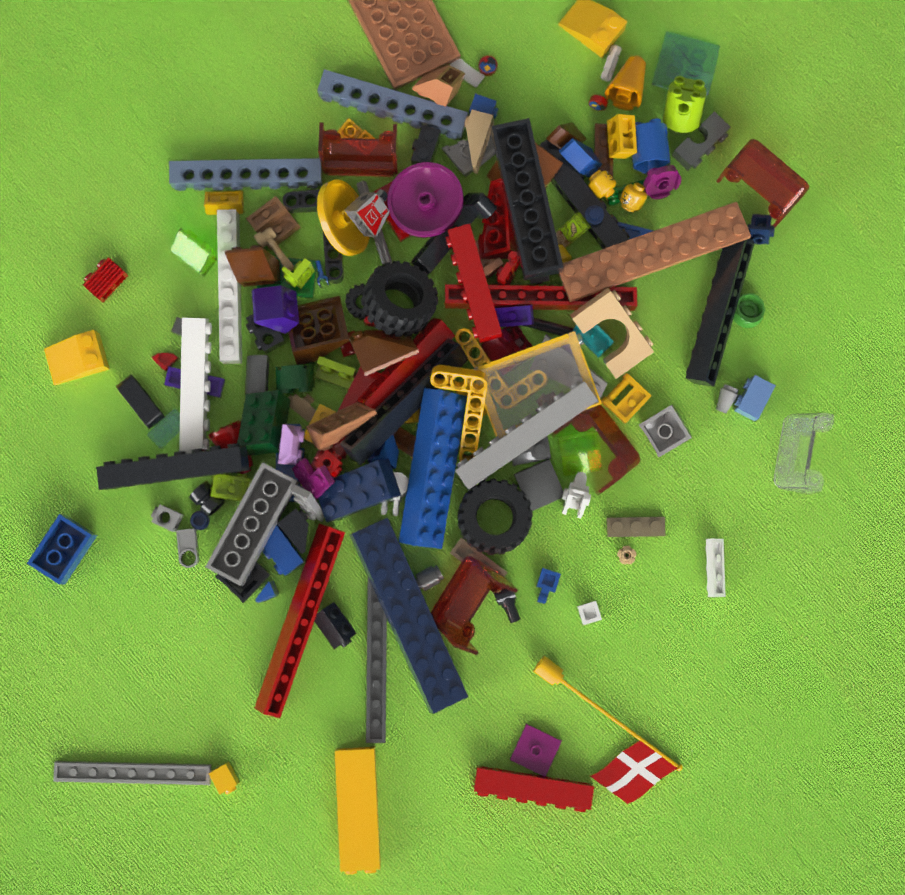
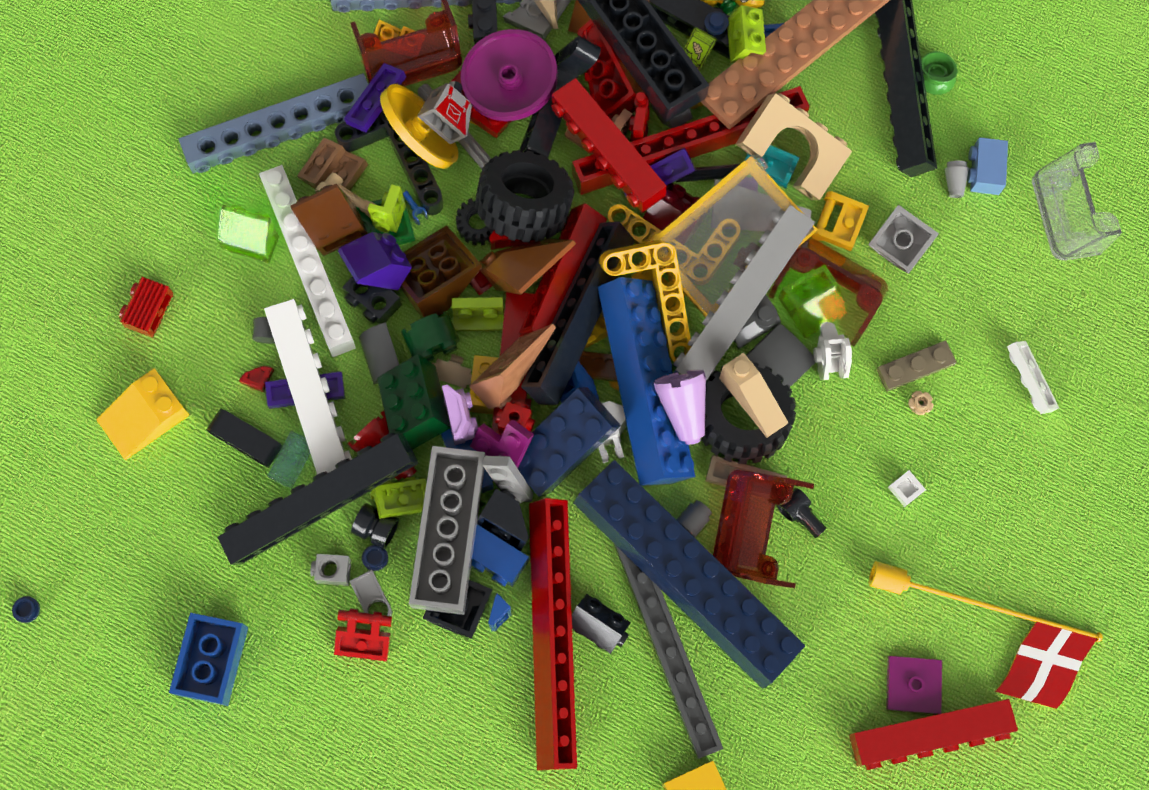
camera: 25 degrees left, 10 degrees down
yellow slope [204,191,244,215] -> none
blue plate [536,568,561,604] -> none
none -> red plate [334,608,392,661]
none -> dark purple plate [344,63,406,132]
none -> lavender cone [654,370,706,445]
none -> tan slope [719,353,788,438]
none -> lime bracket [727,5,766,63]

